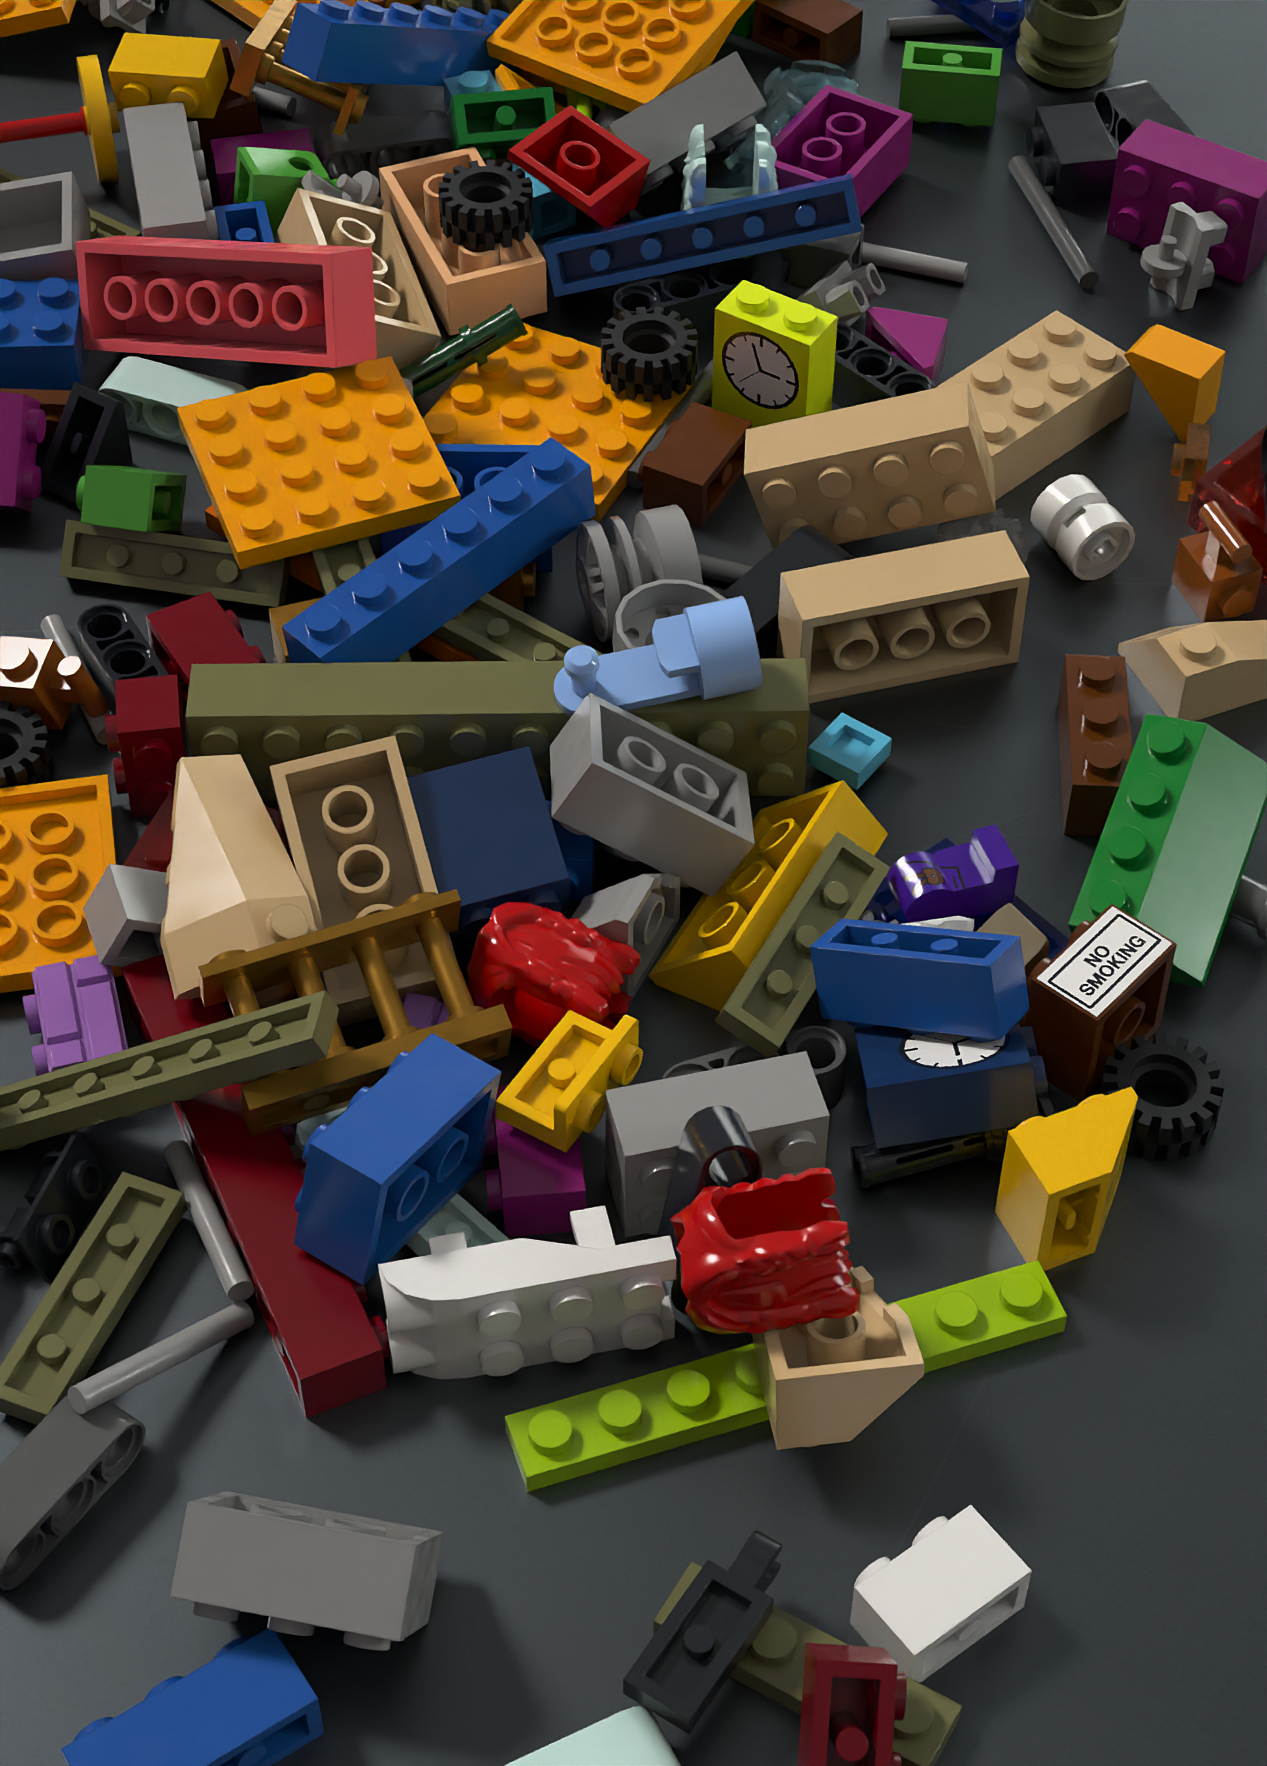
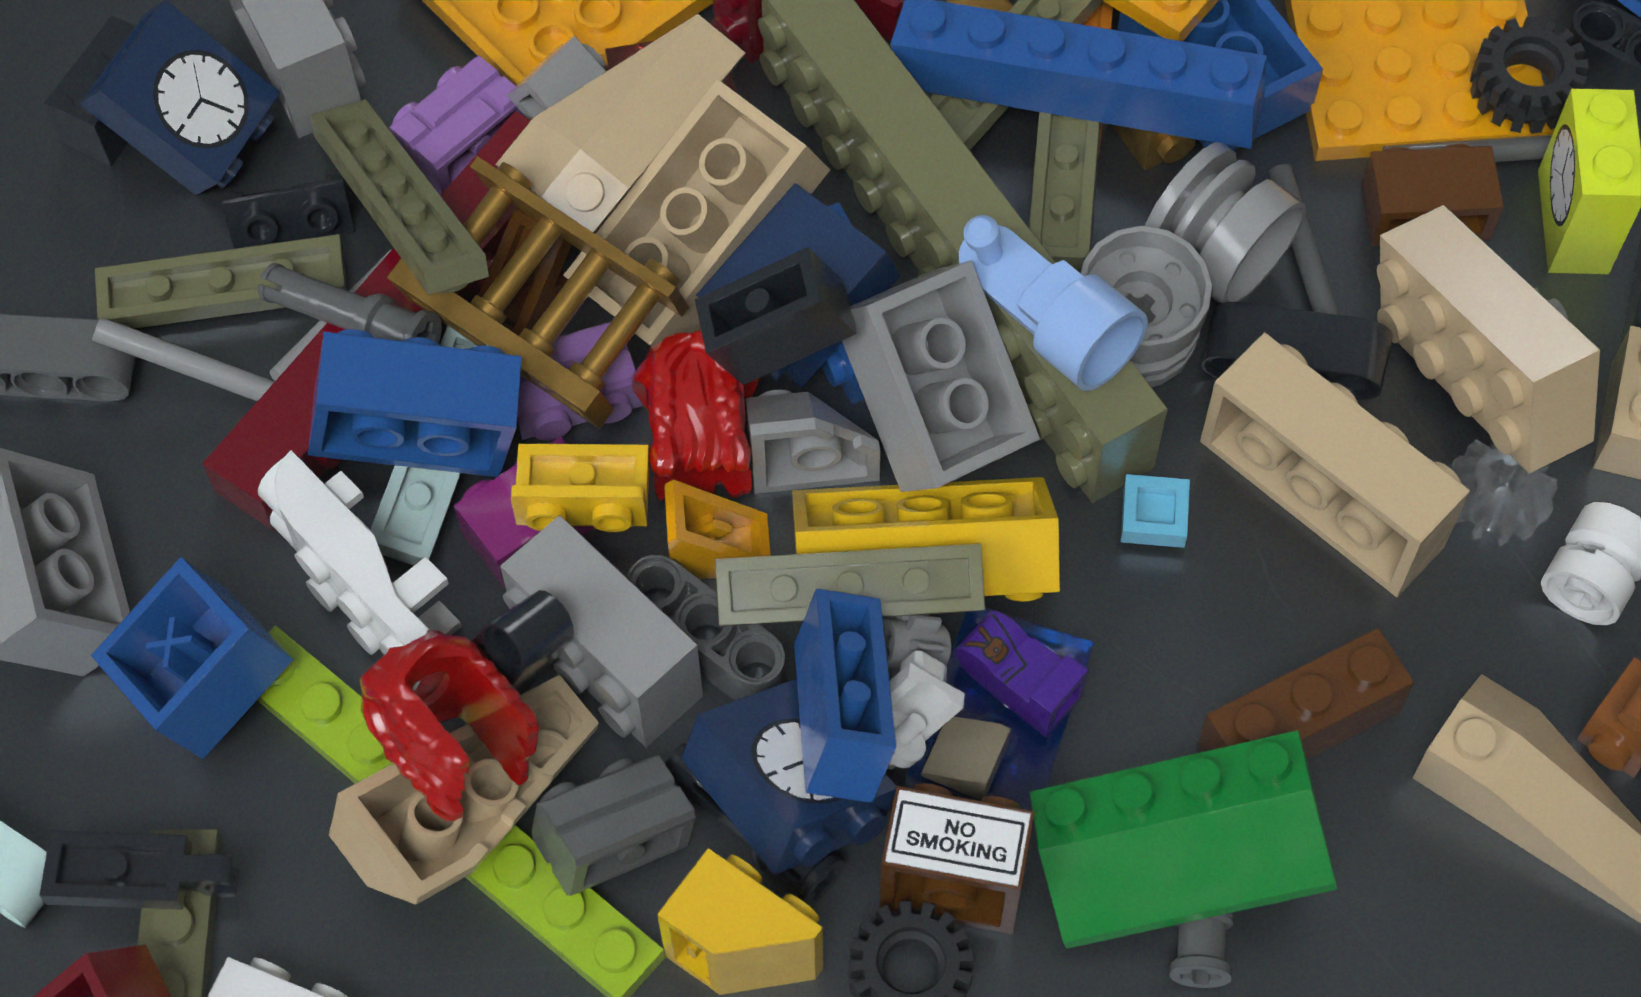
camera: 60 degrees right, 15 degrees up
none -> blue brick [90,557,294,759]
none -> dark grey pin [258,263,442,343]
none -> dark grey brick [531,755,696,896]
none -> light orange slope [664,480,771,580]
none -> black brick [695,247,856,385]

